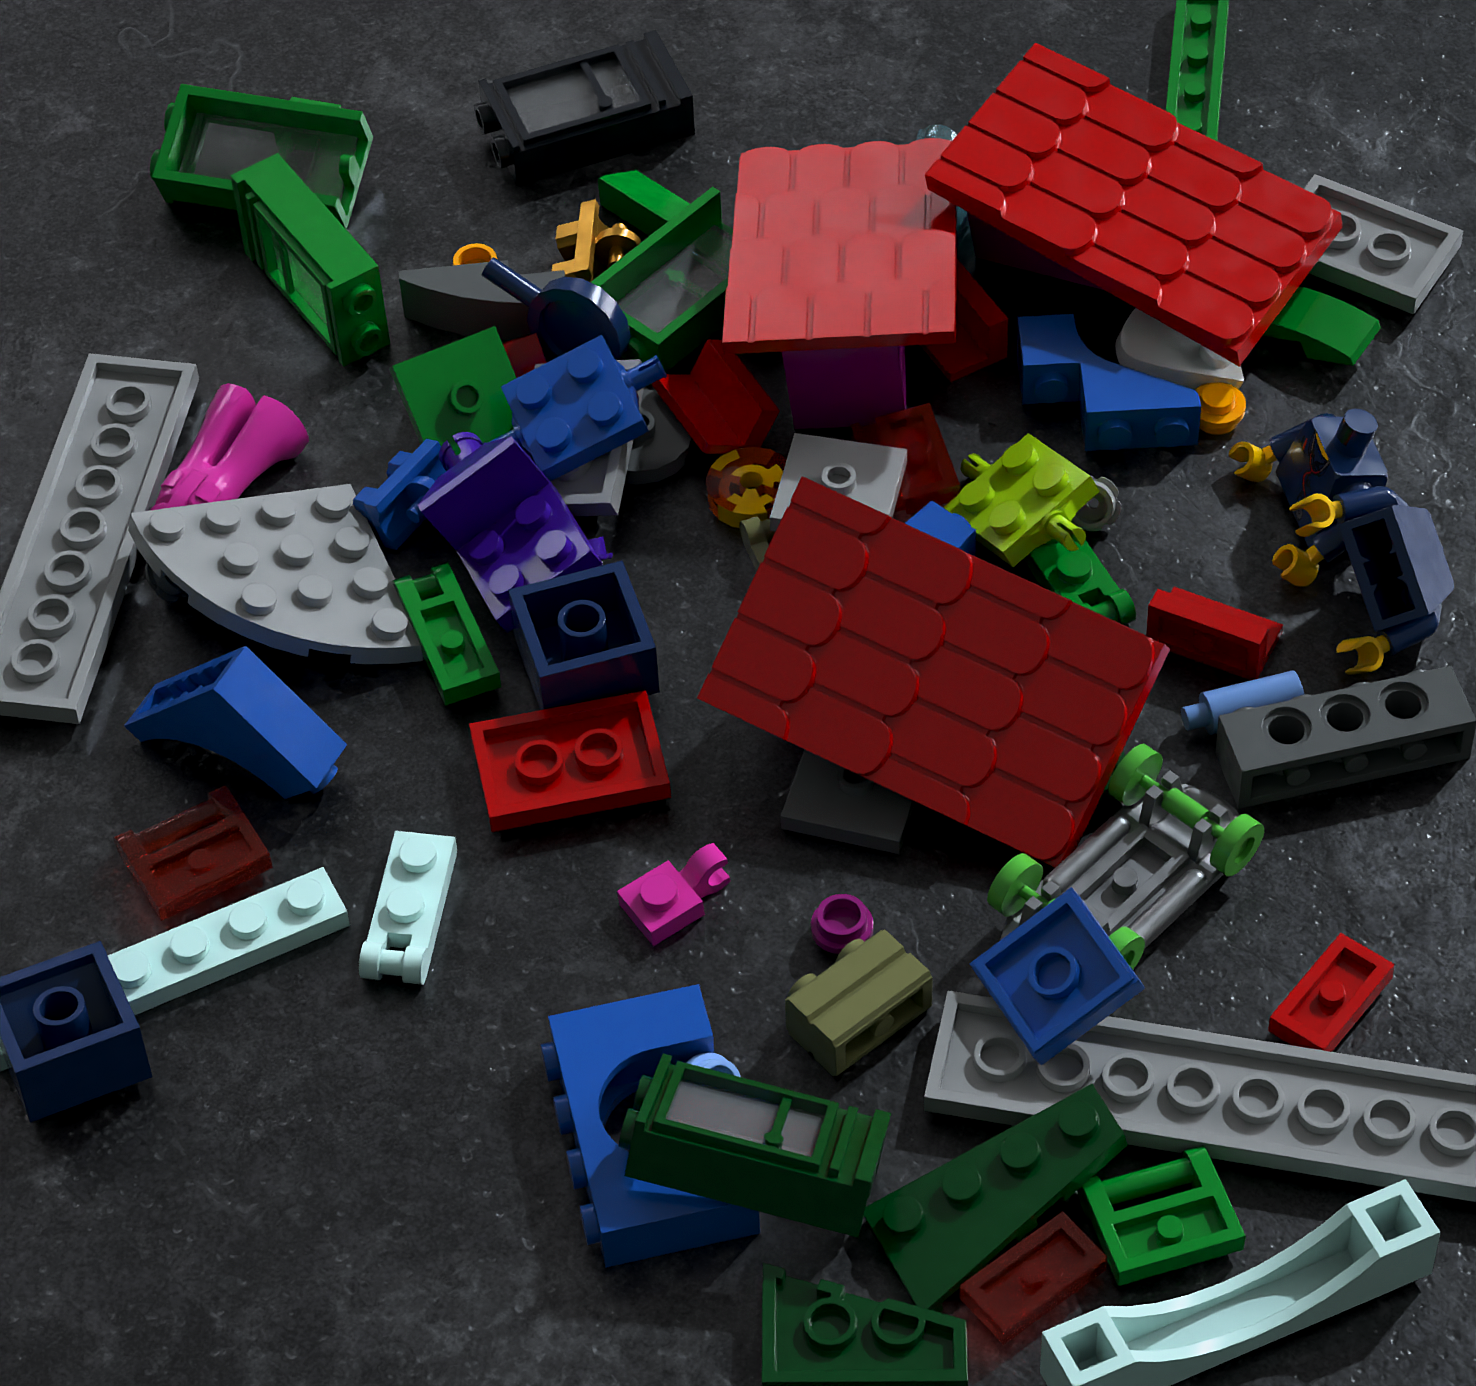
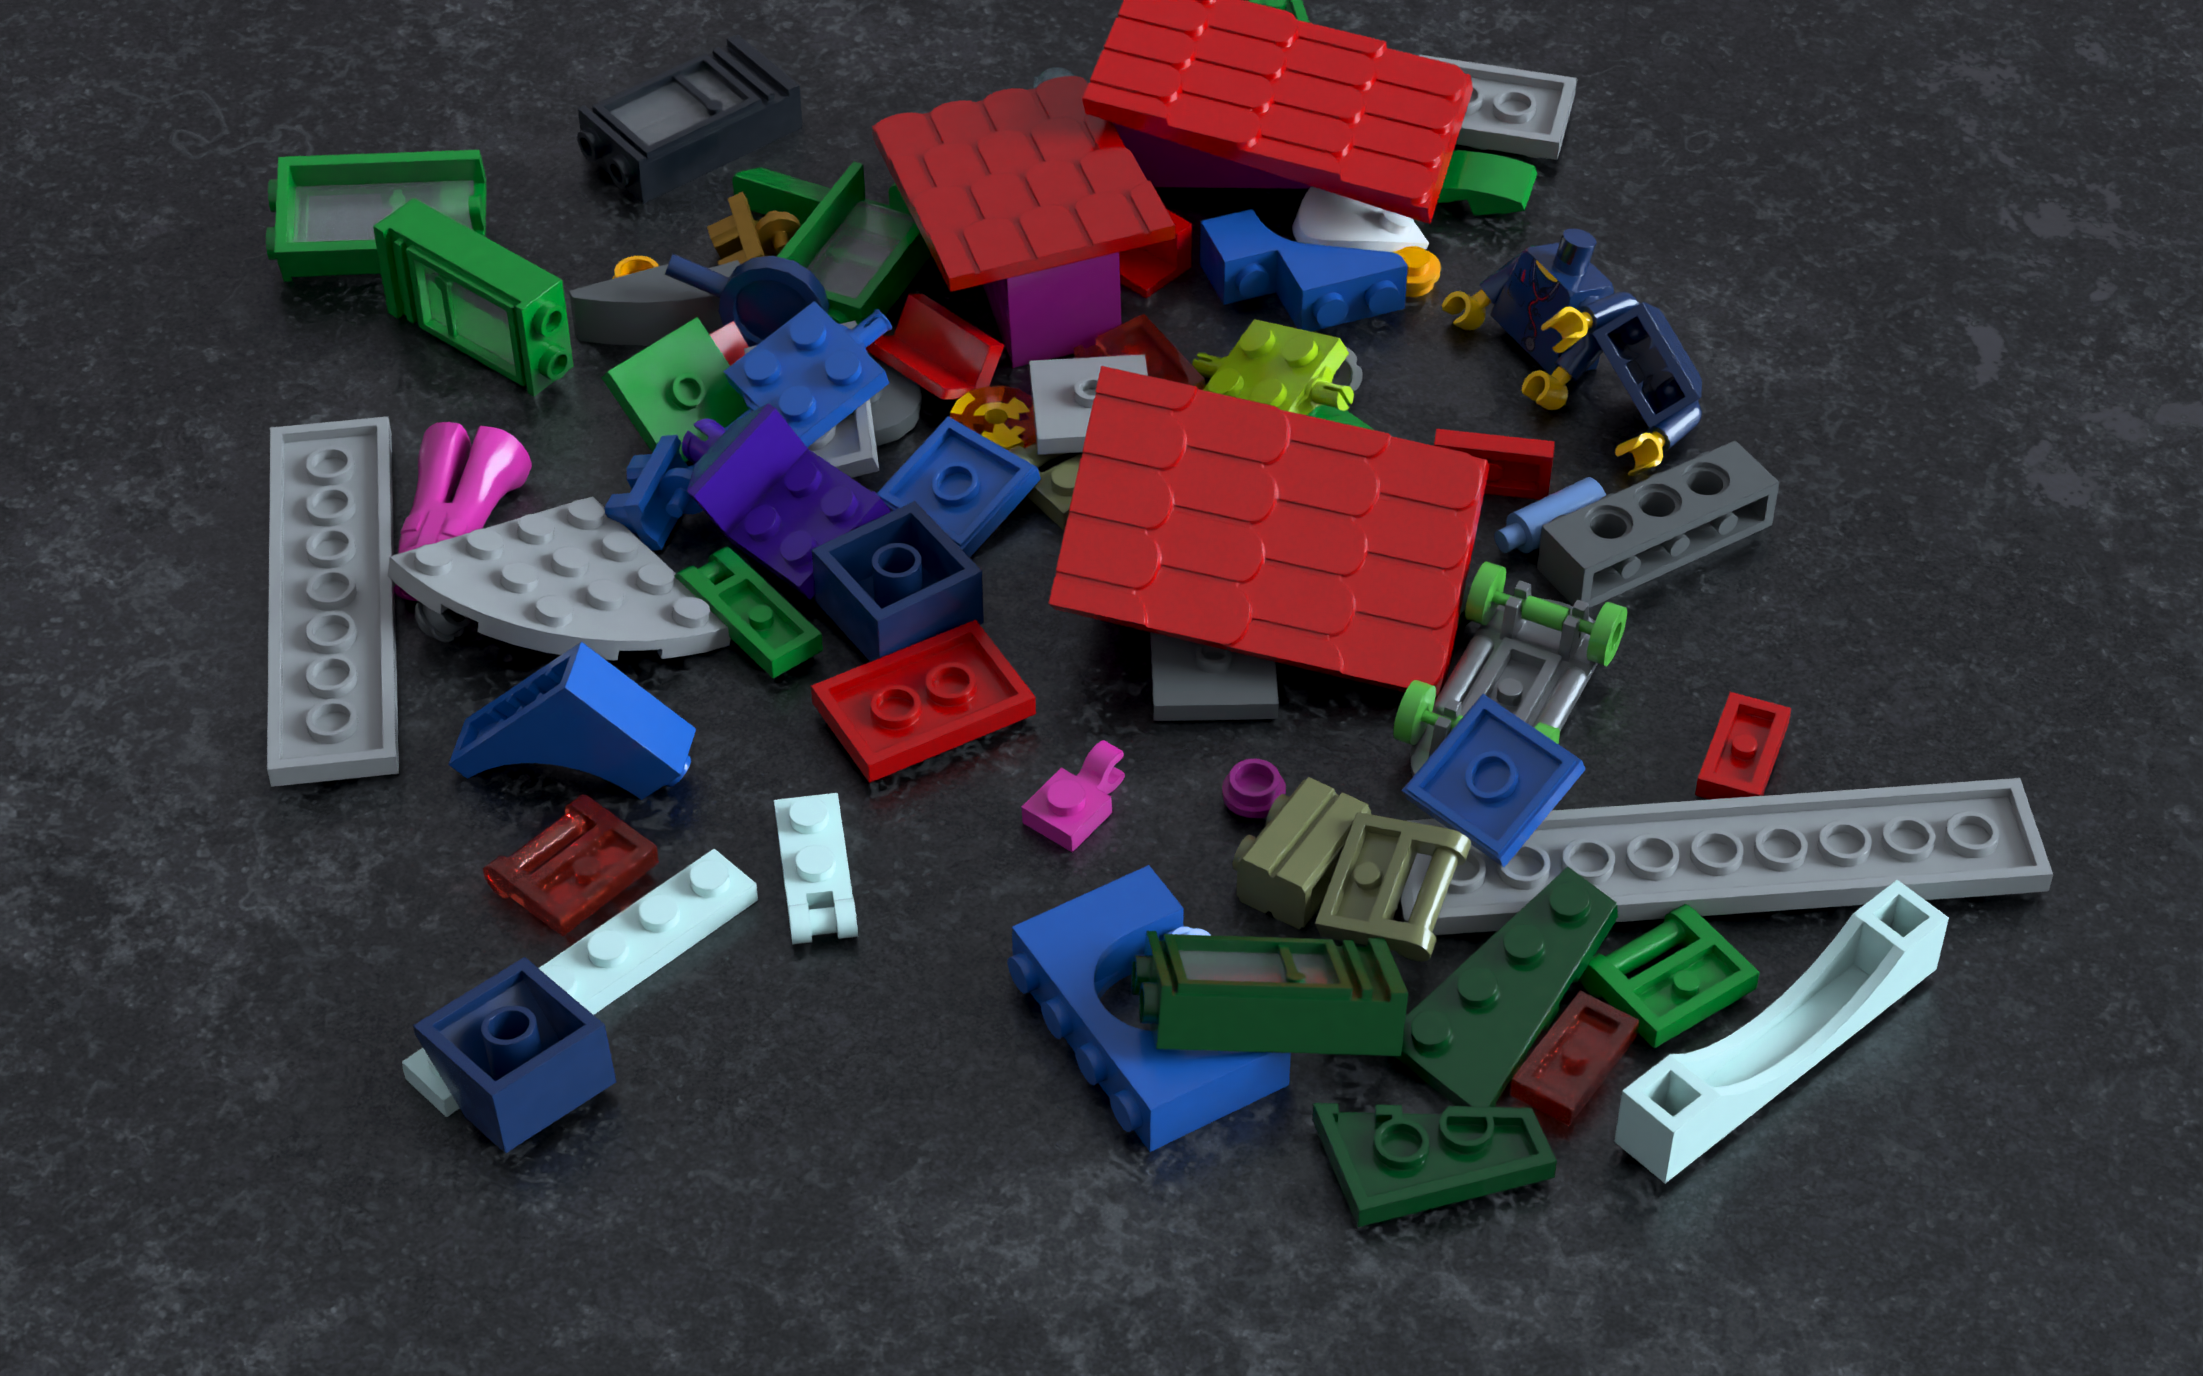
camera: 20 degrees left, 5 degrees down
none -> blue tile [876,416,1041,558]
none -> olive plate [1315,812,1471,962]

